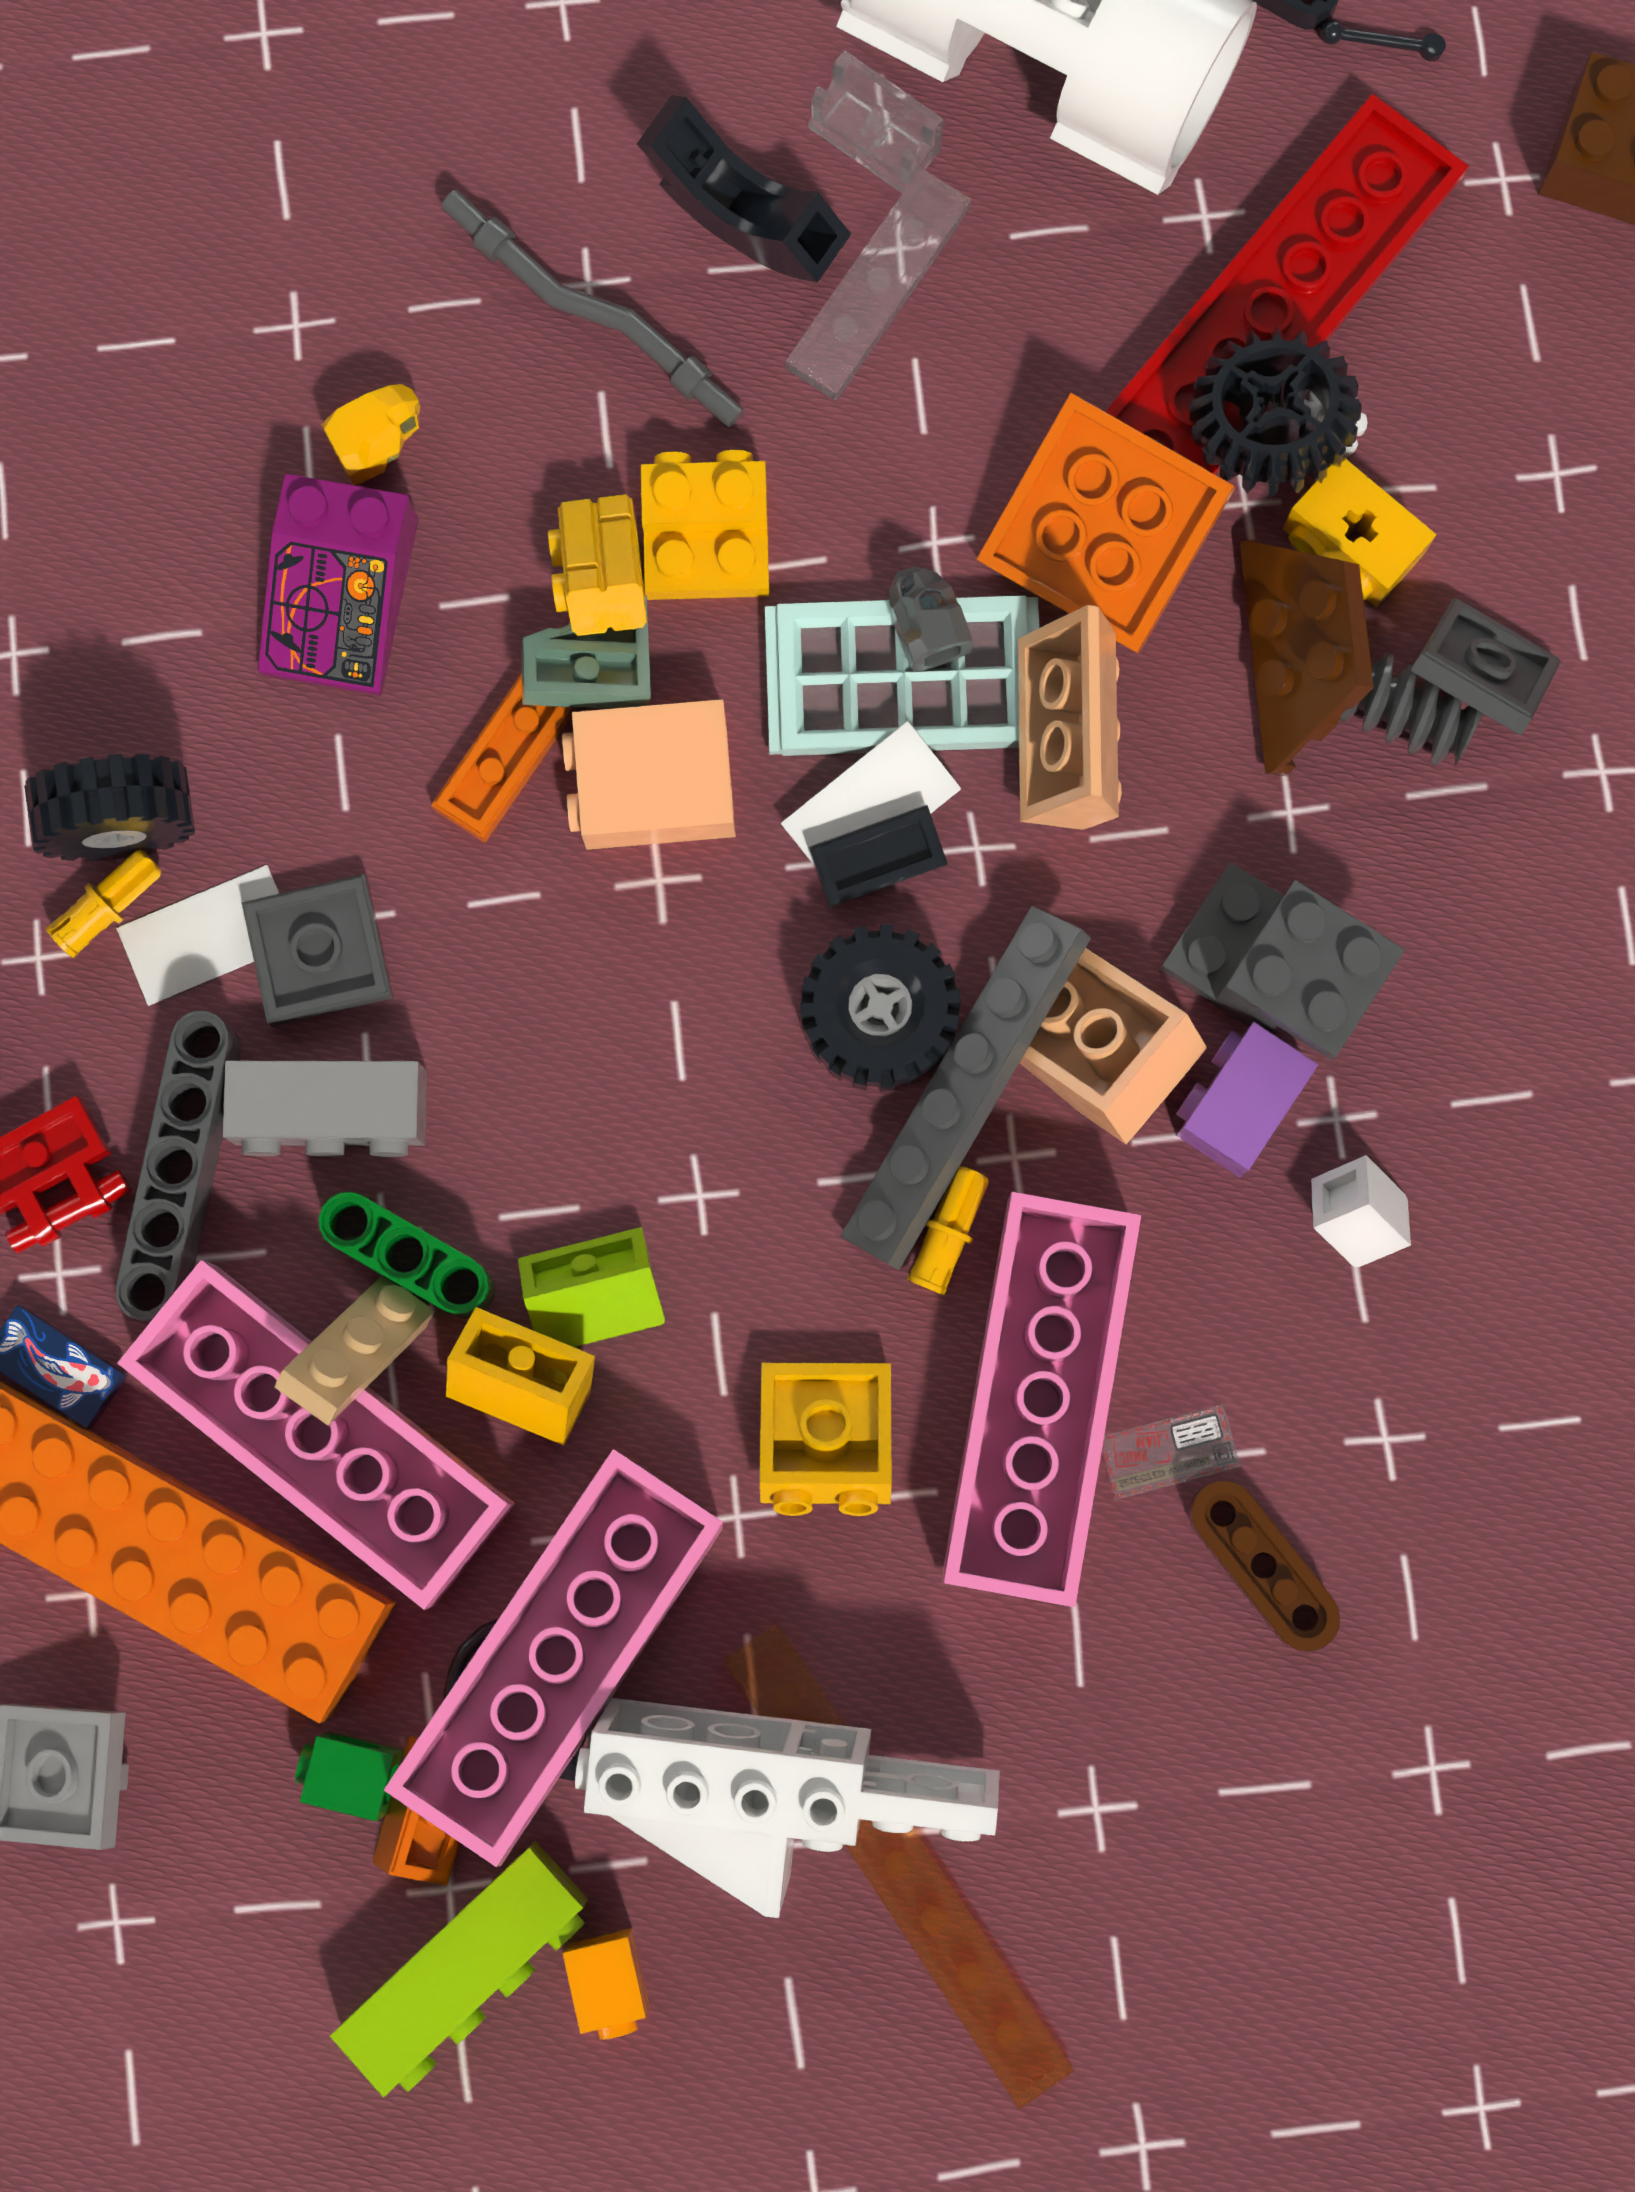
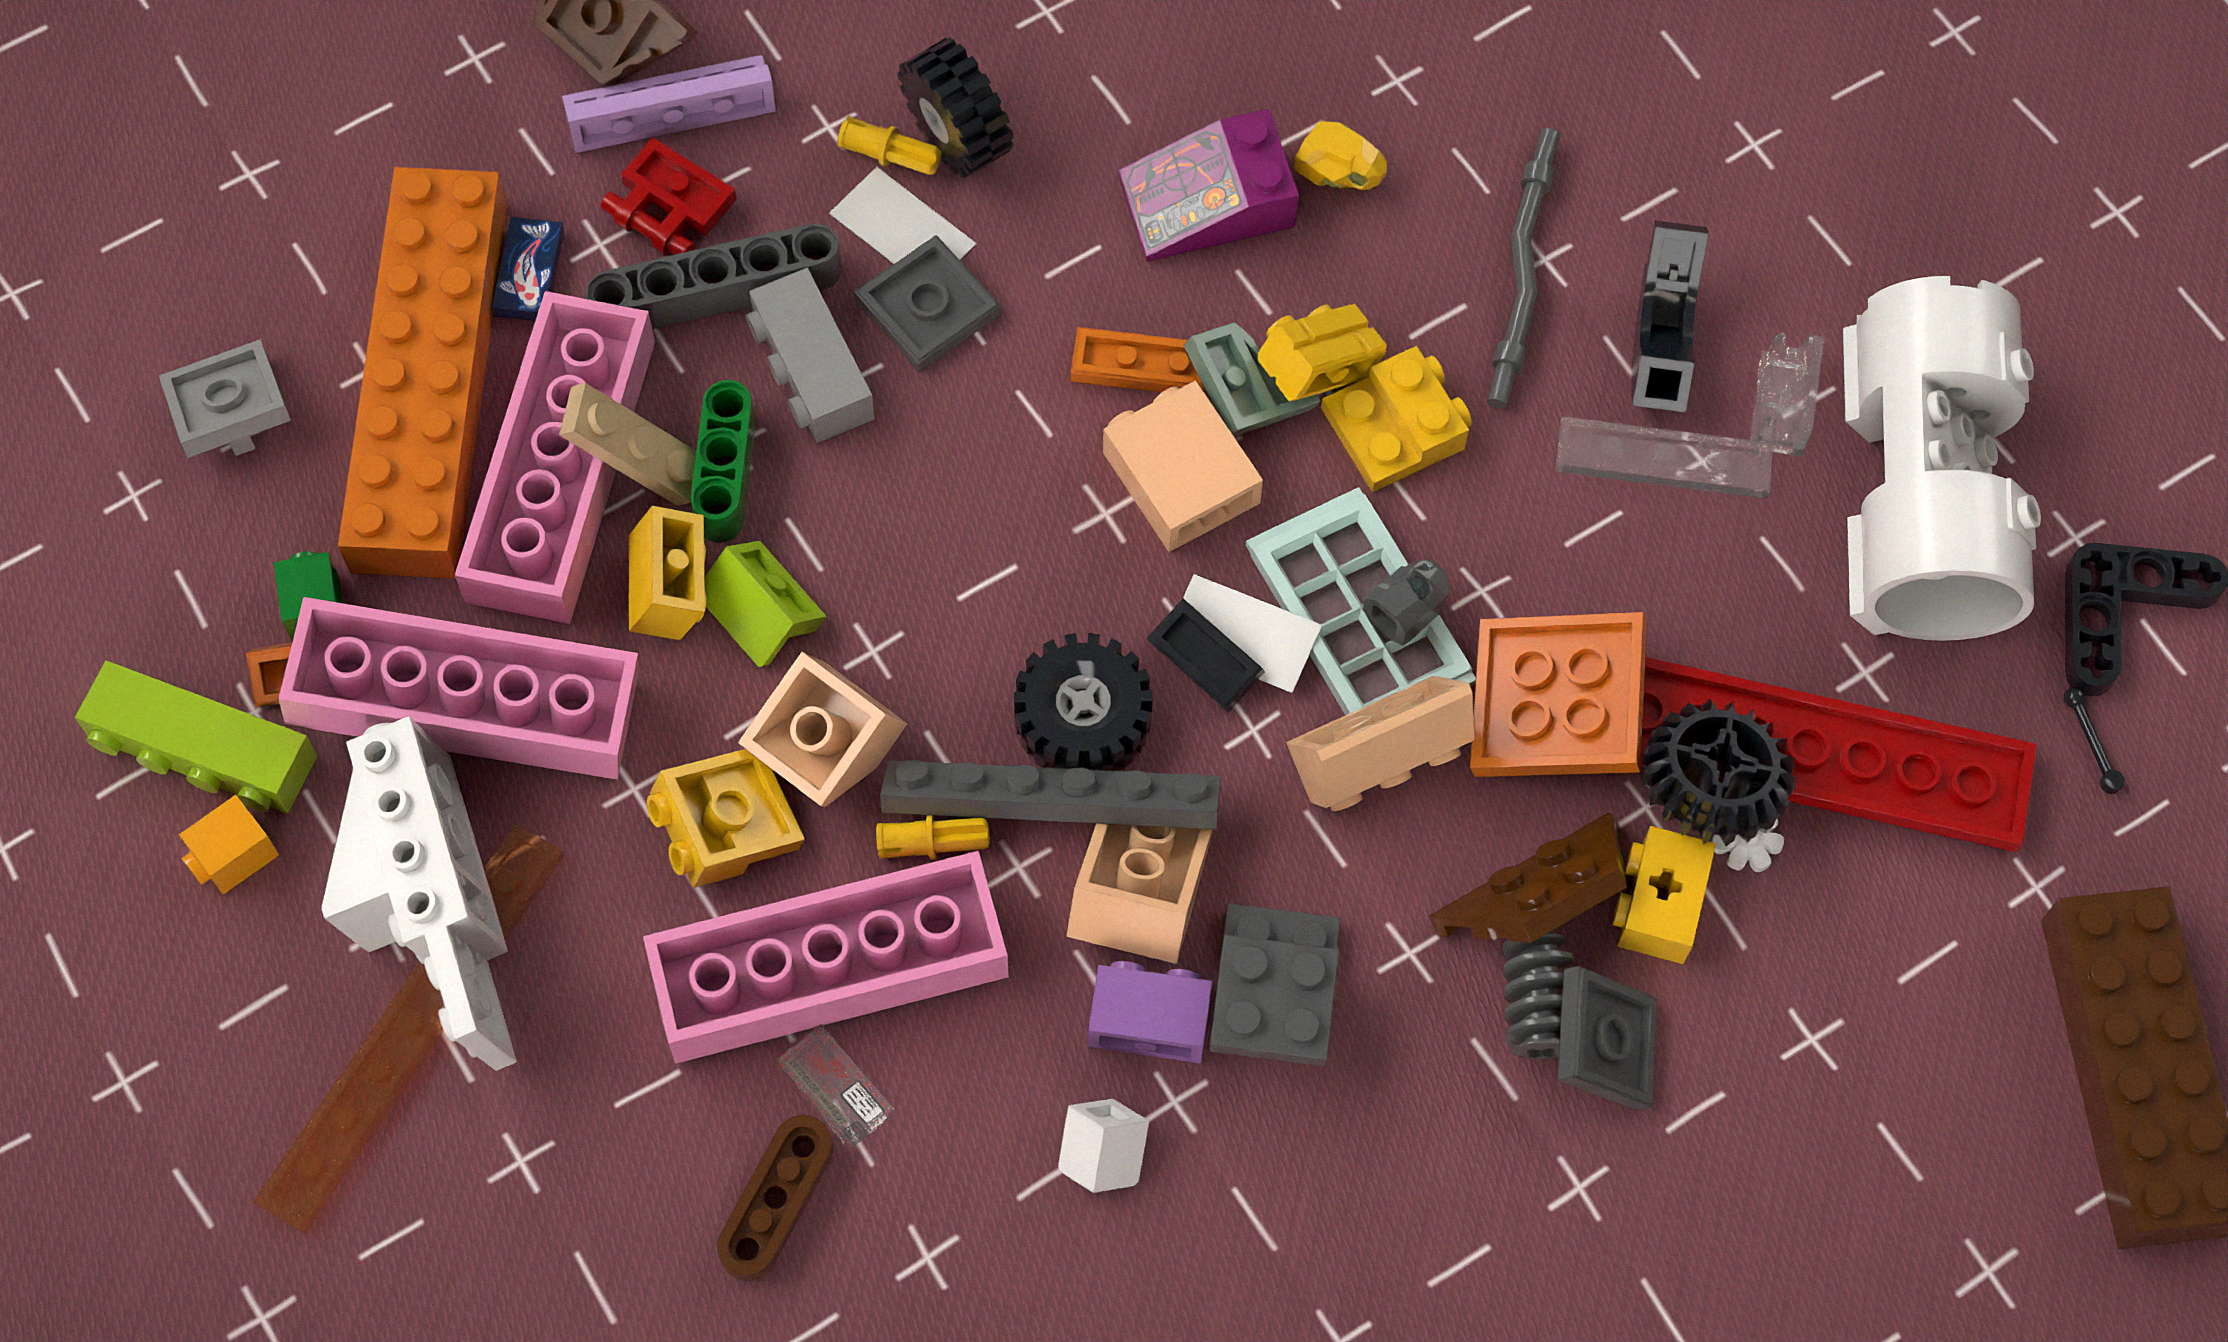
camera: 60 degrees right, 15 degrees down
none -> light nougat slope [738,652,908,807]

